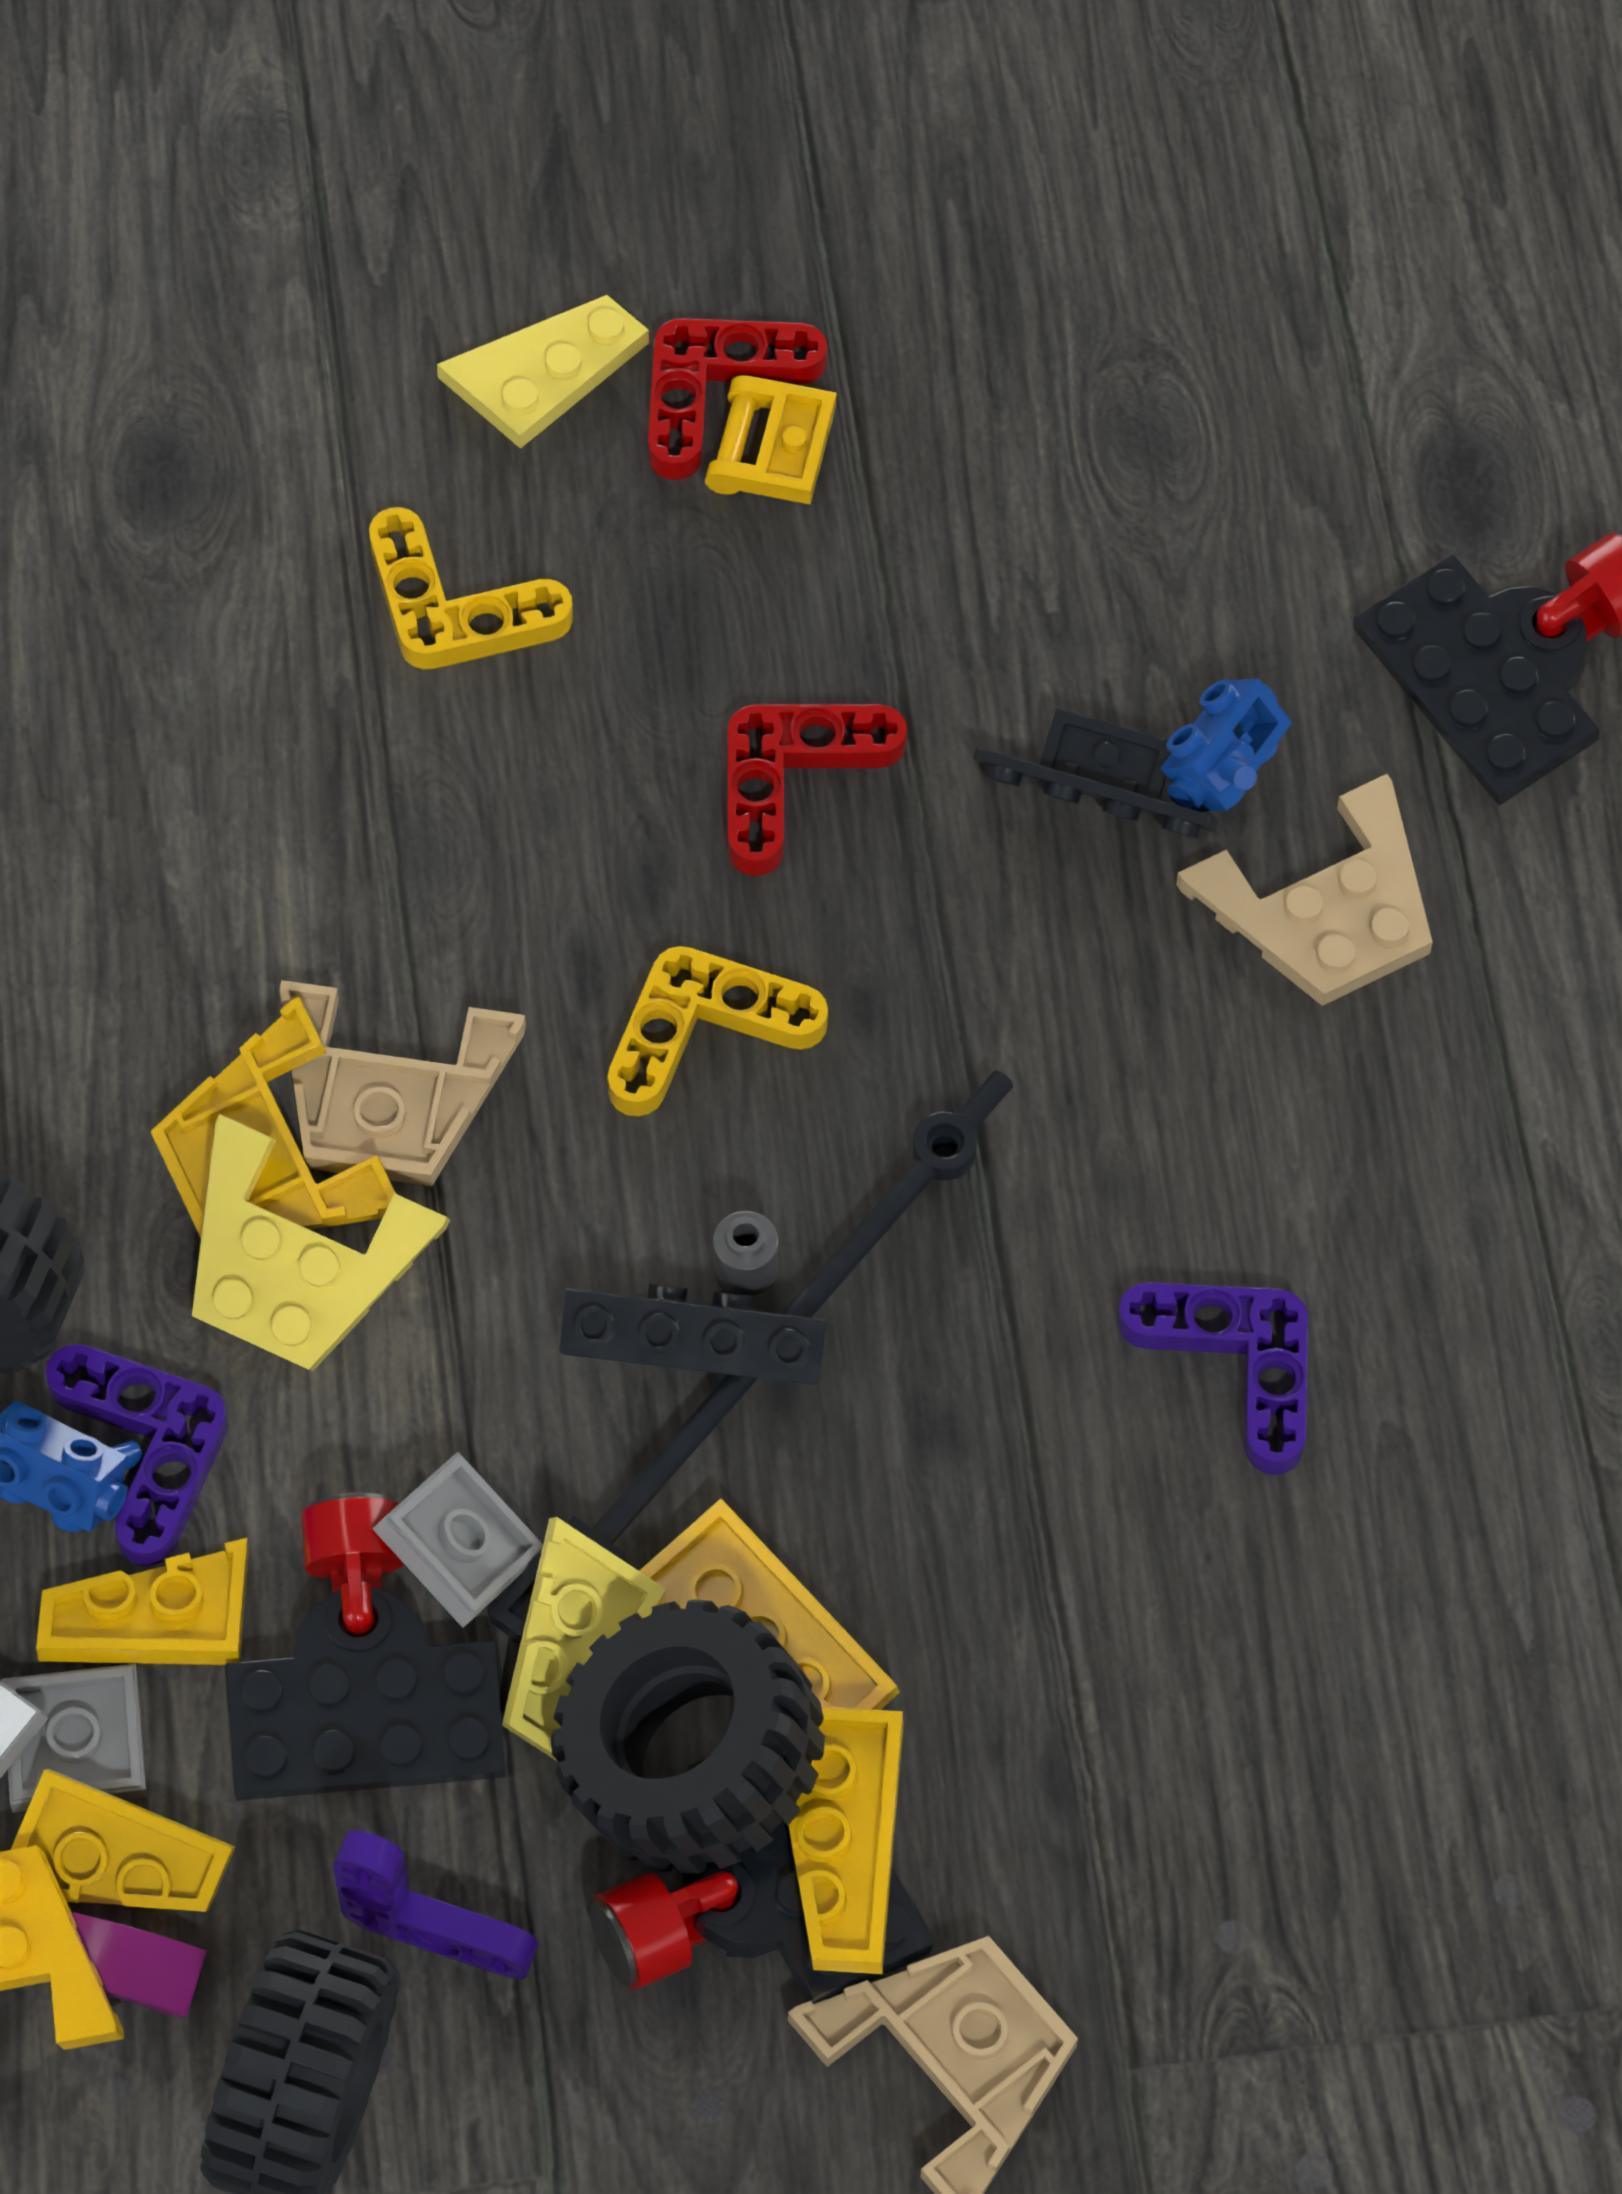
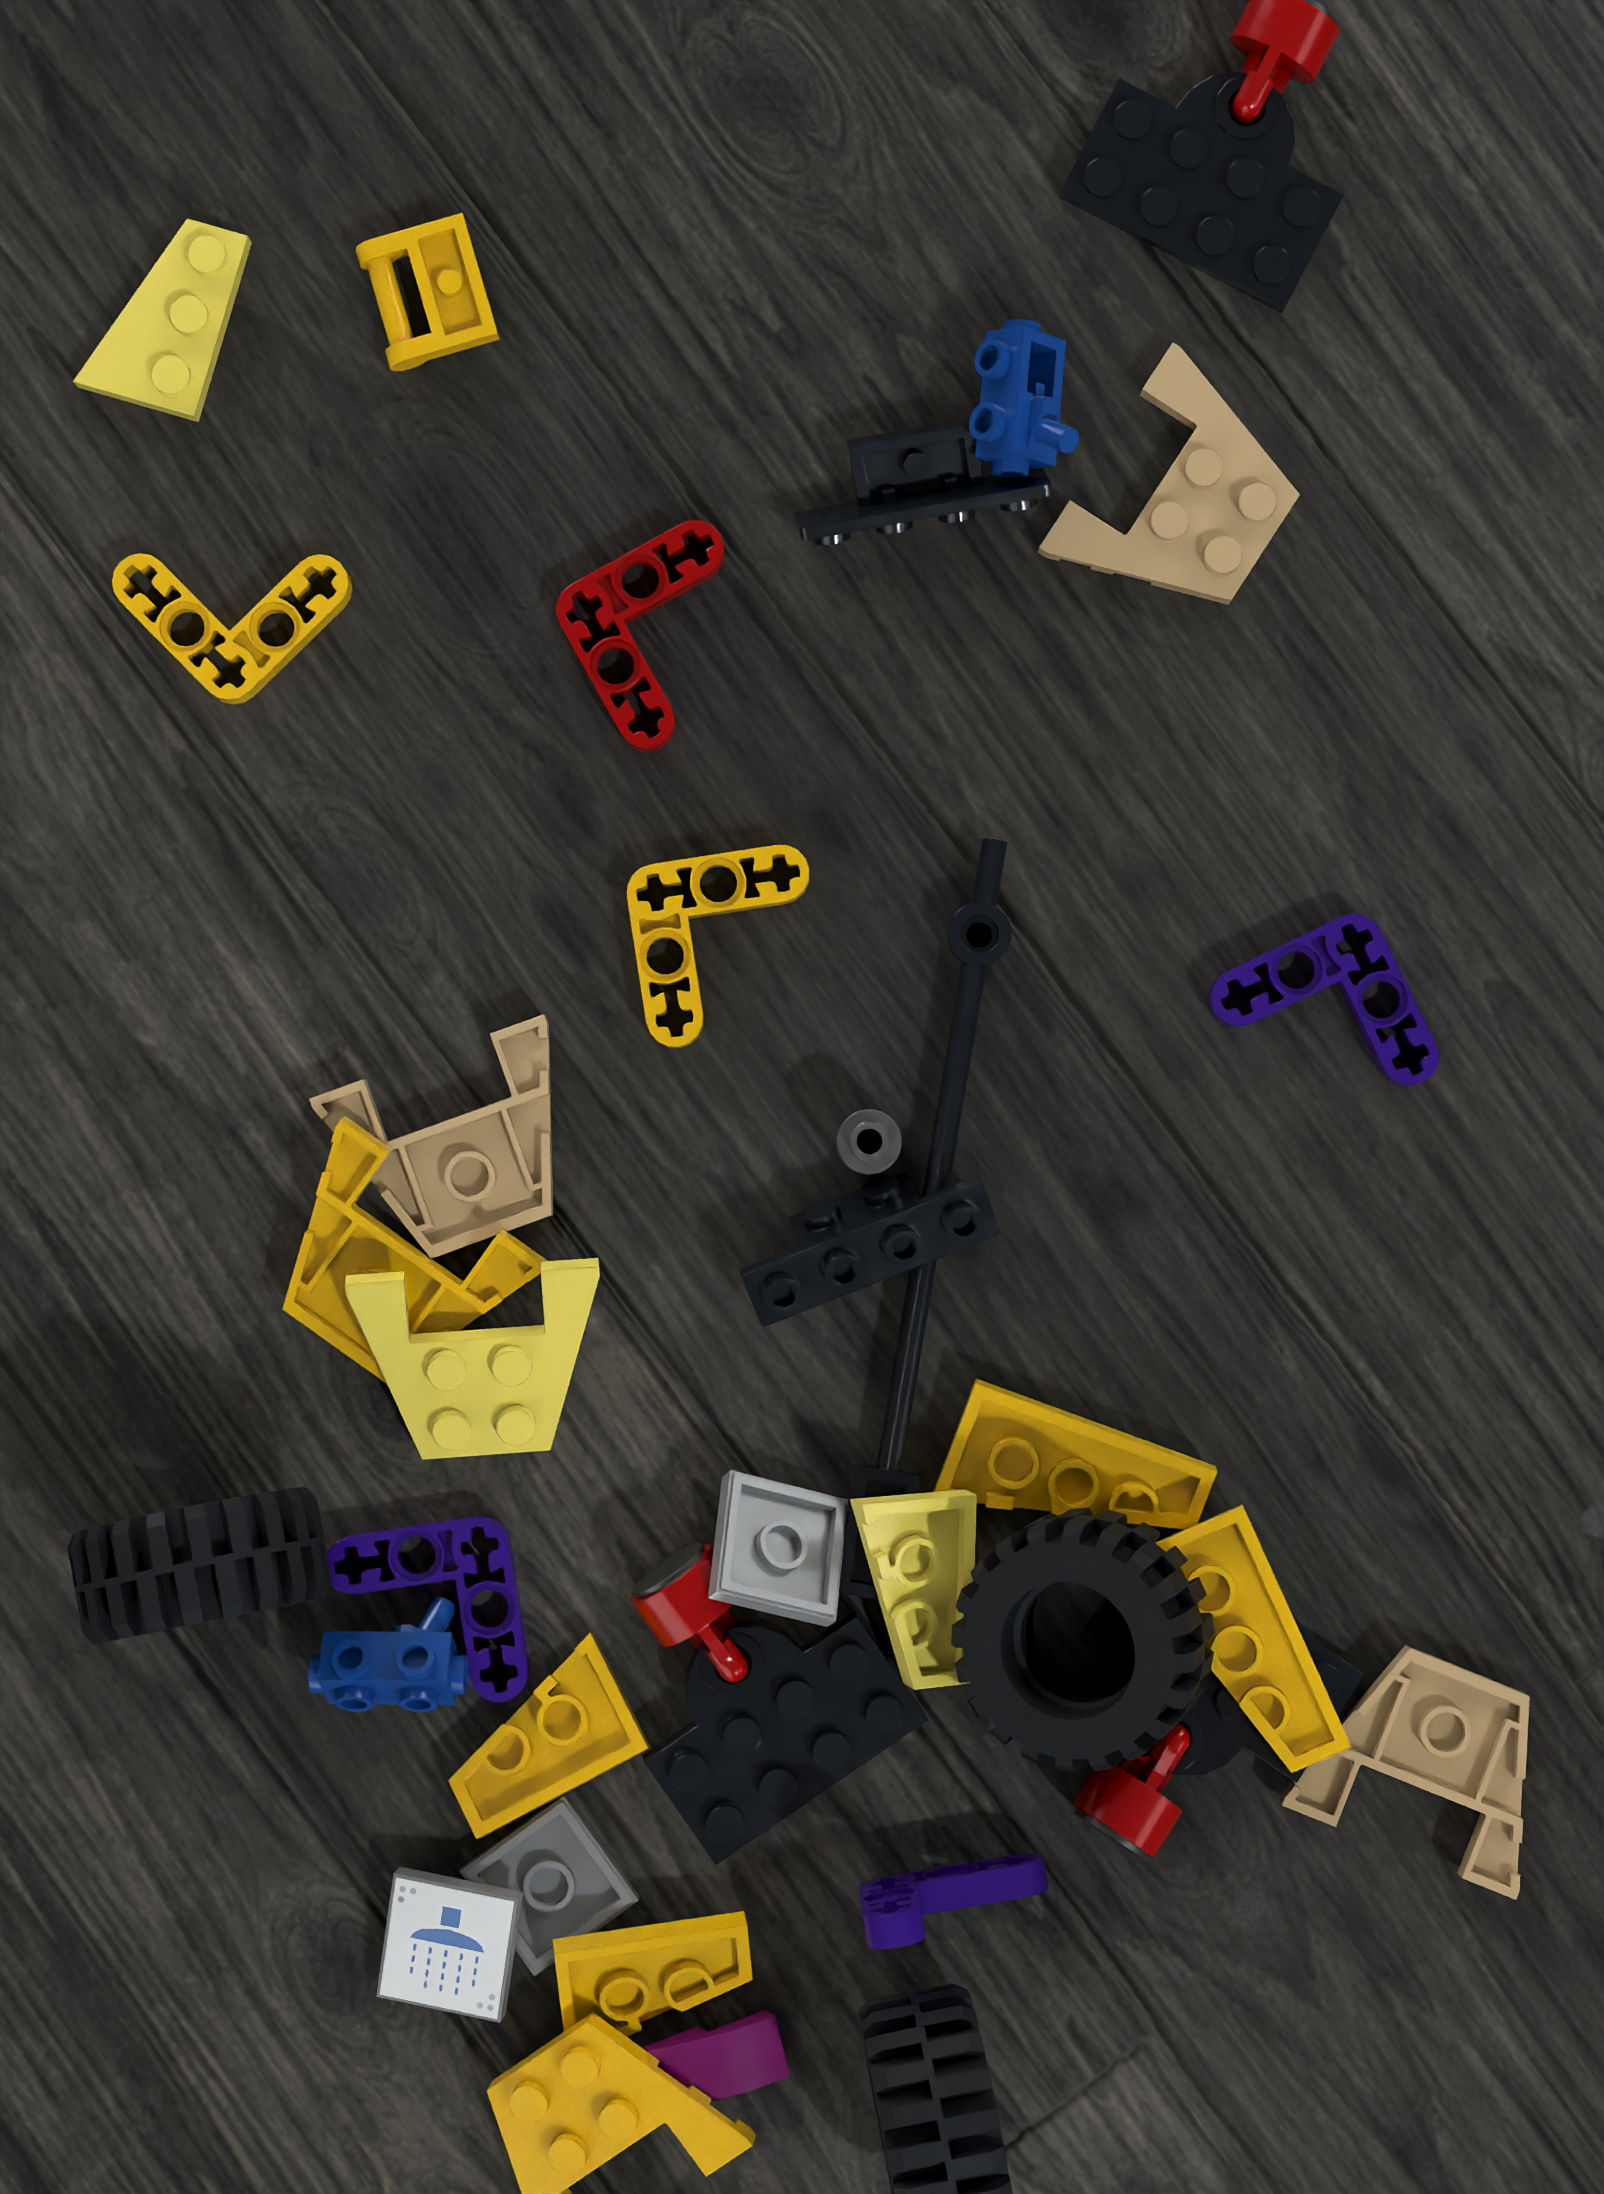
camera: 25 degrees left, 25 degrees up
red beam [648,318,827,480] -> none

